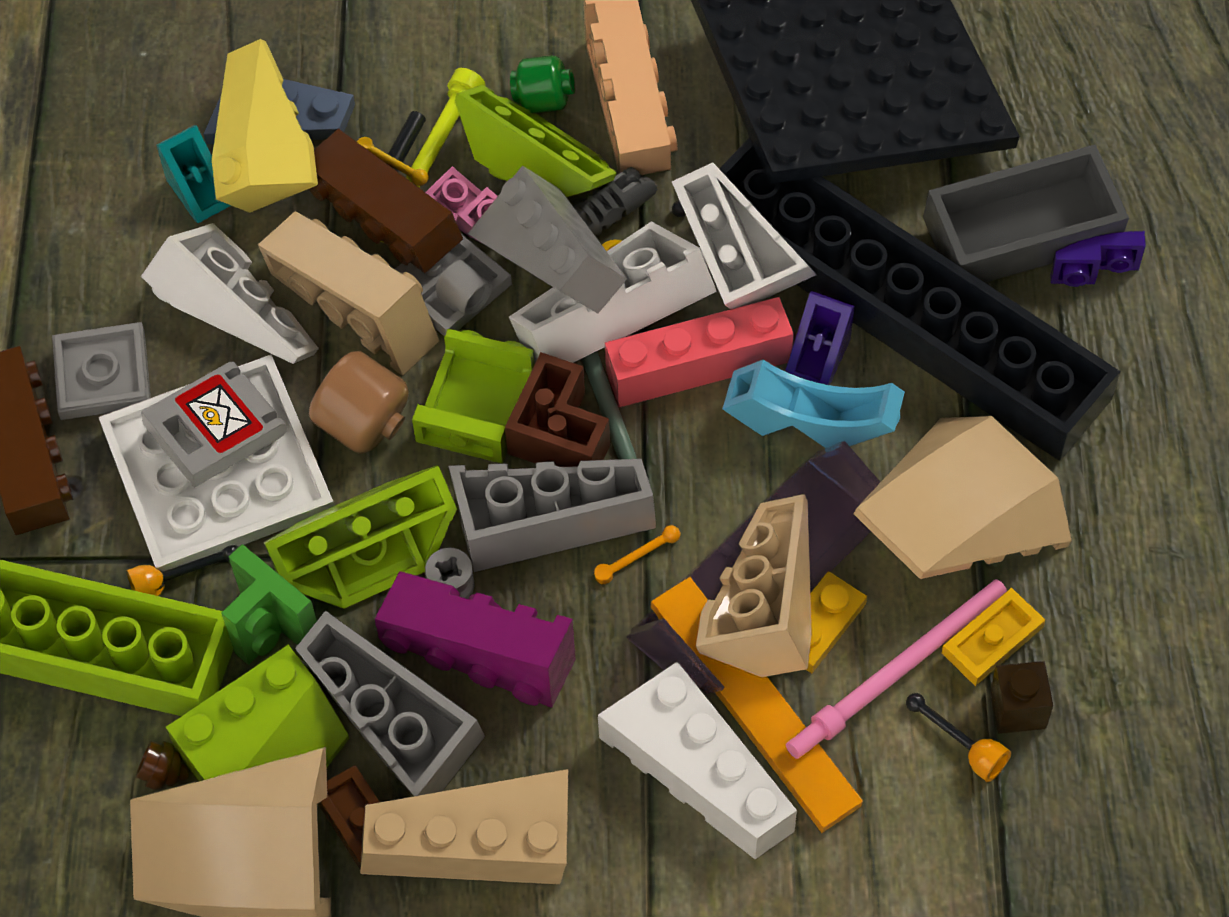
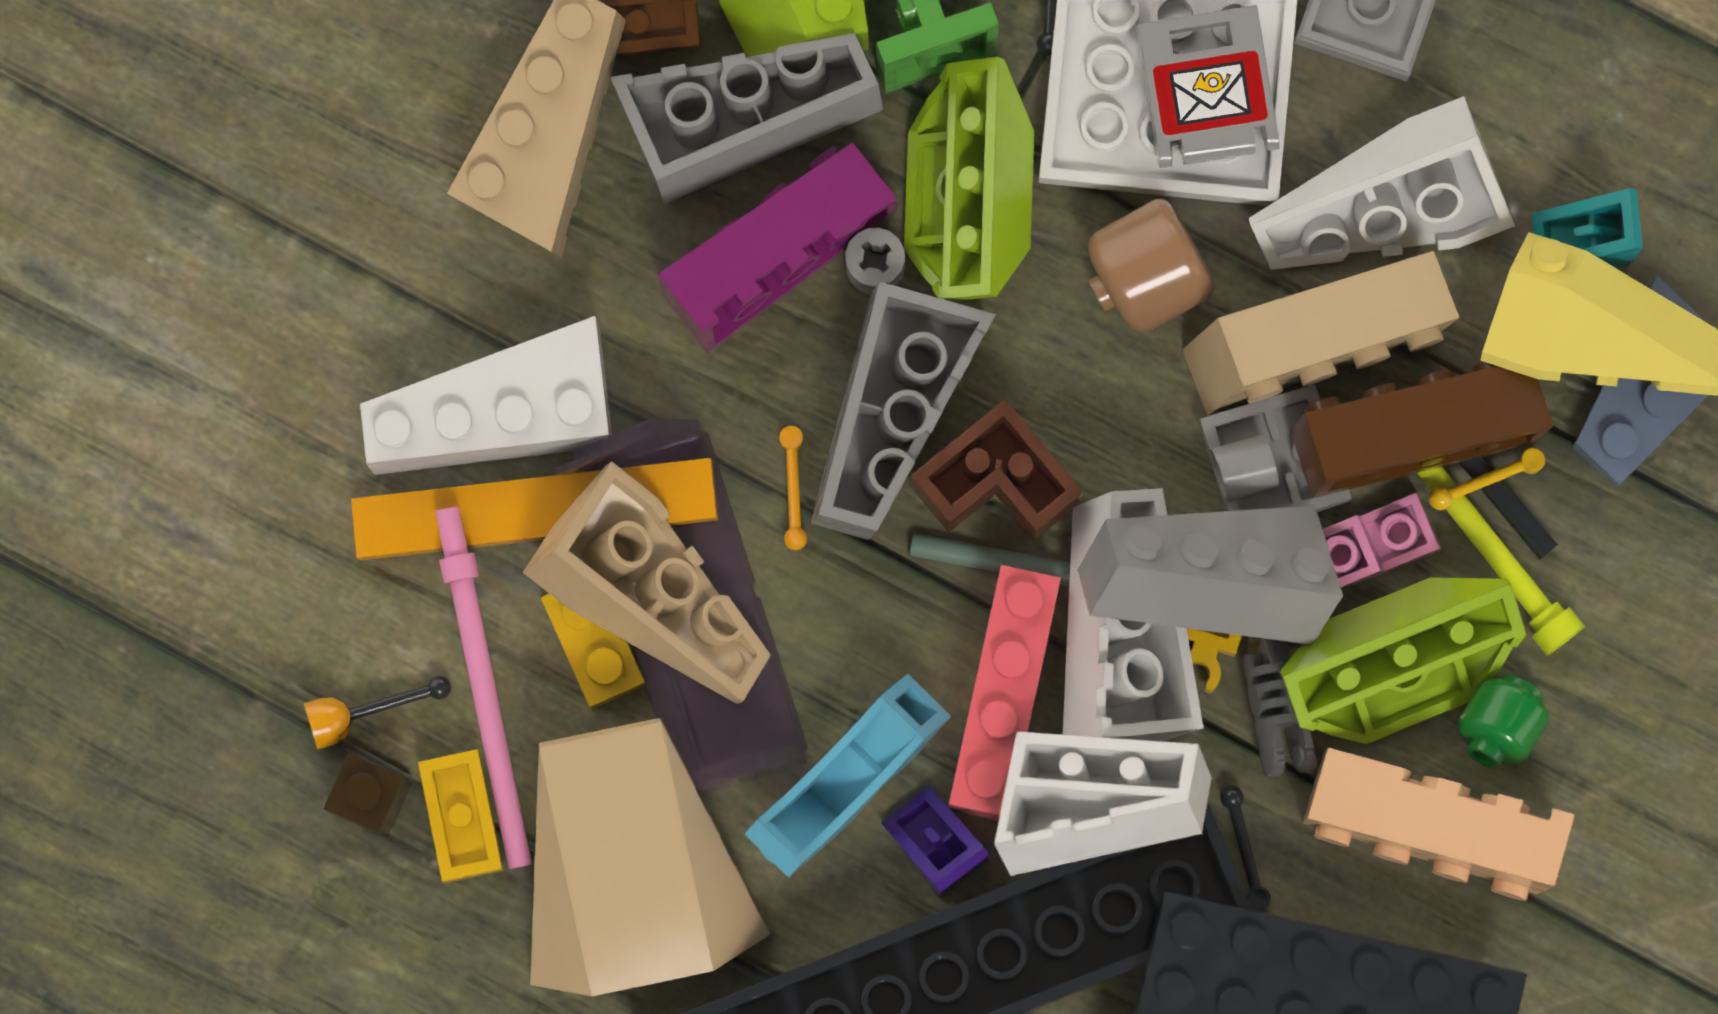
camera: 120 degrees right, 20 degrees up
lime panel [412,329,535,464] -> none

